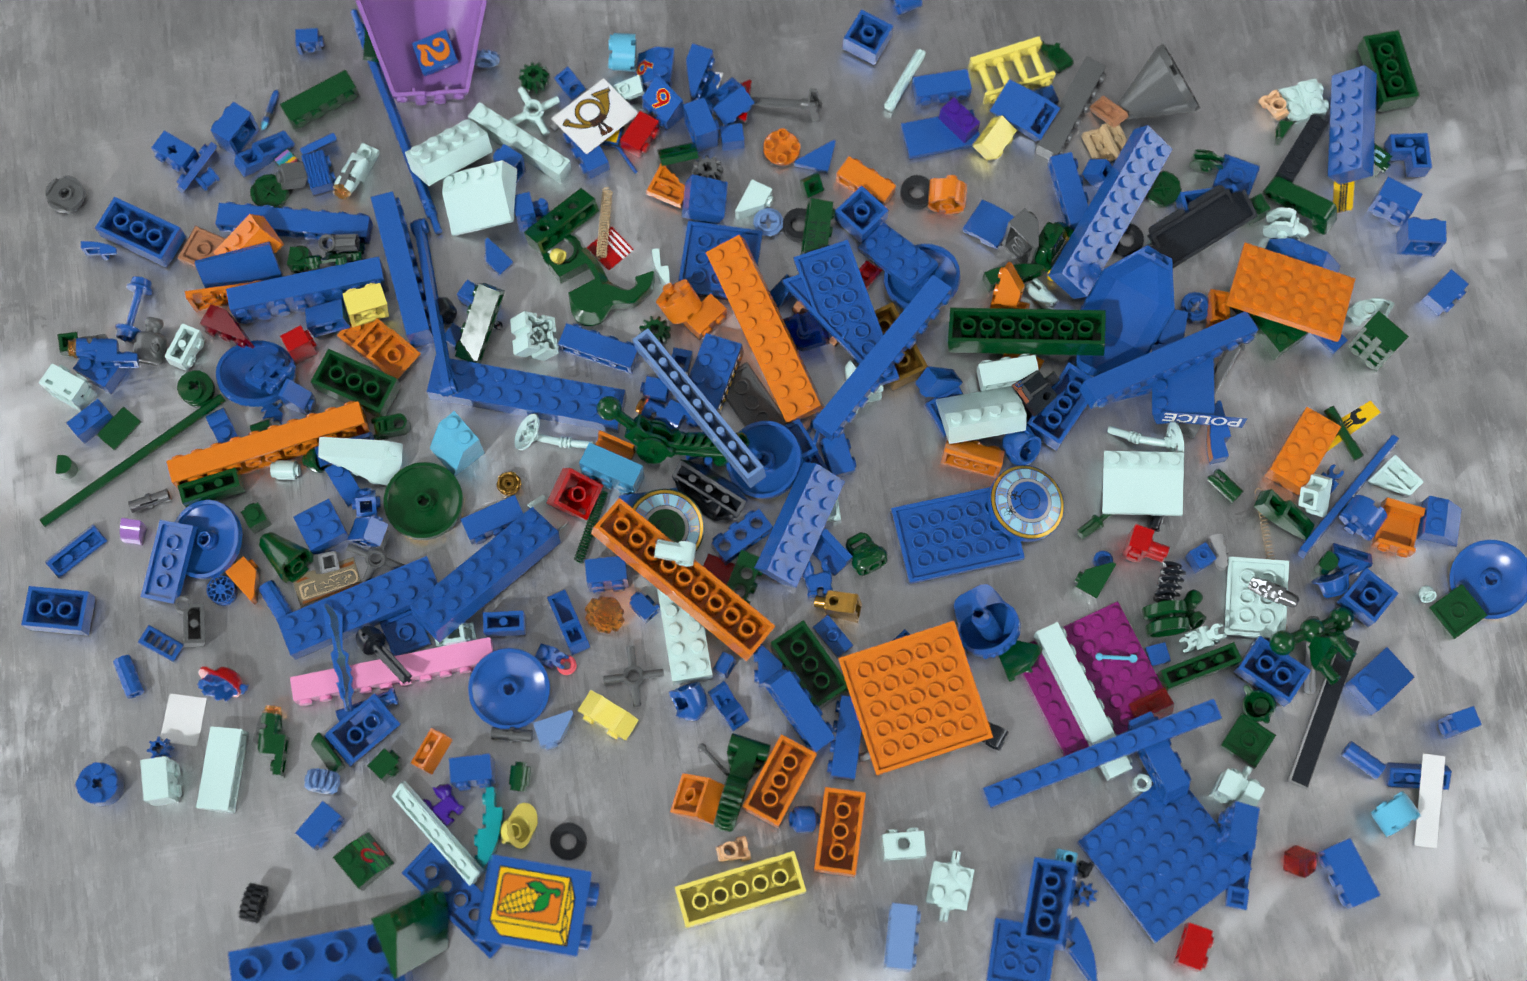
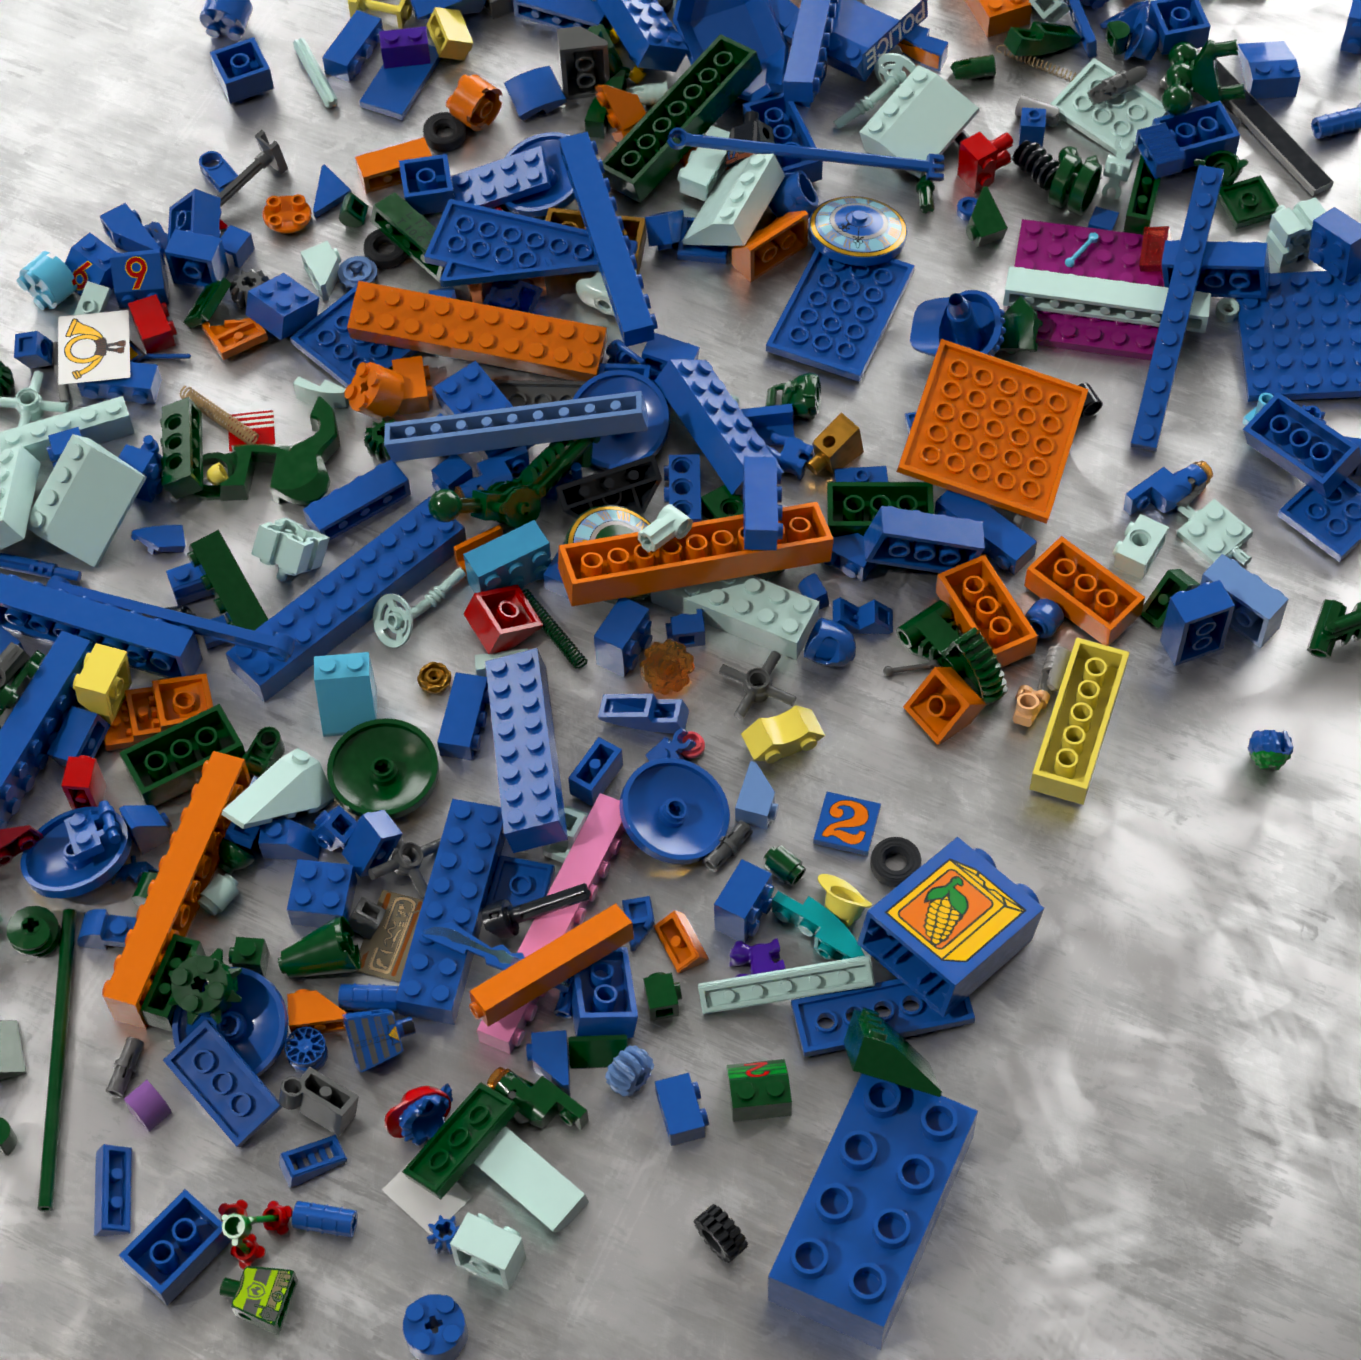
camera: 50 degrees left, 15 degrees down
none -> dark green brick [168,948,242,1025]
none -> blue piece [199,151,238,193]
none -> red plant [218,1199,293,1270]
none -> torso [220,1266,298,1335]
none -> torso [342,1009,416,1073]
none -> dark green tile [402,1082,520,1200]
none -> orange brick [469,903,634,1027]
none -> blue slope [526,1030,571,1096]
none -> blue tile [622,896,655,951]
none -> blue hinge [667,127,945,181]
none -> blue brick [743,456,783,550]
none -> blue tile [813,792,881,856]
none -> light grey hinge [1037,645,1071,694]
none -> blue plate [1123,461,1213,516]
none -> blue brick [1135,122,1186,179]
none -> dark green slope [1141,569,1200,629]
none -> blue brick [1160,580,1235,666]

